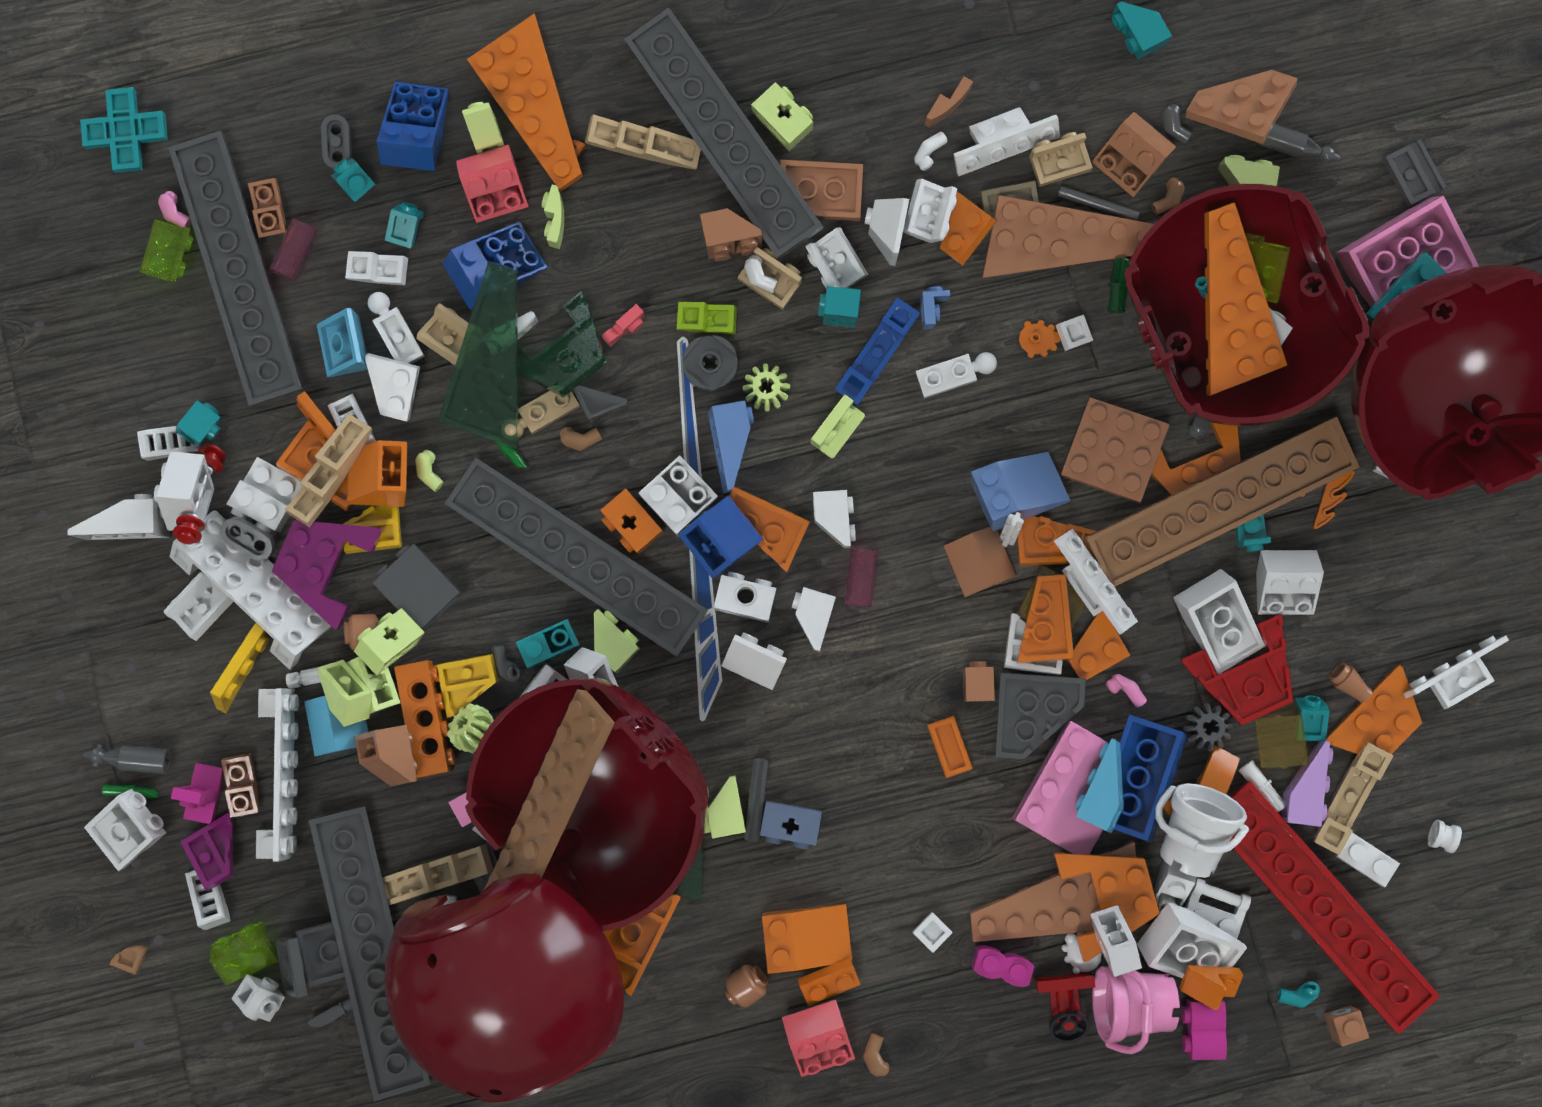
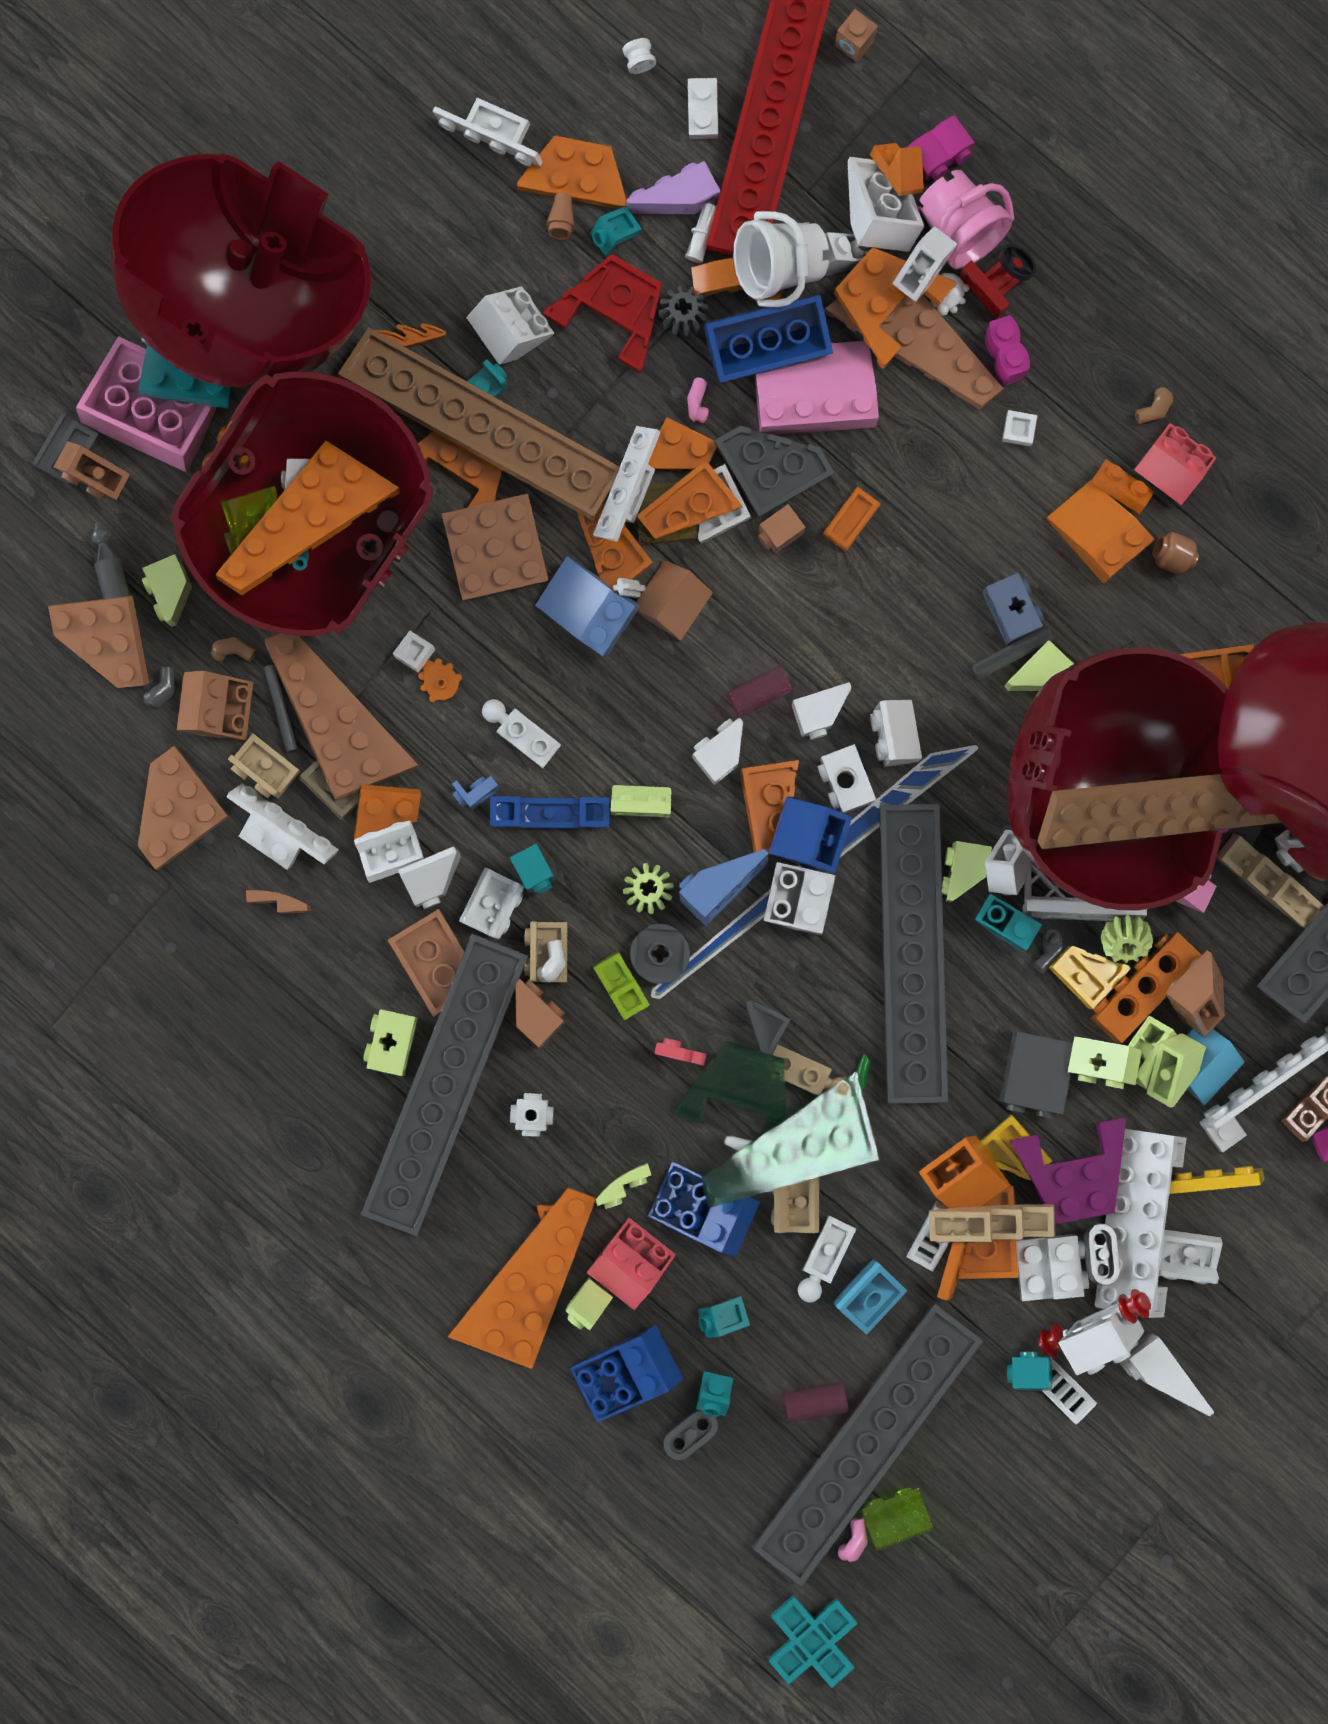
camera: 130 degrees left, 0 degrees up
nougat slope [248,178,287,238] -> none
white axle [286,667,321,689] -> none
nougat head [344,614,379,650] -> none
white slope [345,251,408,285] -> none
white wing [365,353,420,421] -> none
yellowish green arm [415,450,444,492] -> none
medium nougat arm [559,427,603,451] -> none
tan slope [585,114,701,170] -> none
orange brick [600,488,664,555] -> none
white arm [914,132,947,171] -> none
medium azure slope [1075,738,1124,833] -> none
dark green axle [1107,257,1130,314] -> none
teal slope [1112,1,1172,60] -> none
white slope [1173,569,1265,674] -> none
white plate [1185,877,1251,939] -> none
clear yellow piece [1255,714,1308,769] -> none
teal arm [1277,981,1320,1008] -> none
tan slope [1313,742,1393,855] -> none
none -> nougat brick [54,441,130,500]
none -> nougat plate [138,746,229,870]
none -> white brick [510,1093,554,1136]

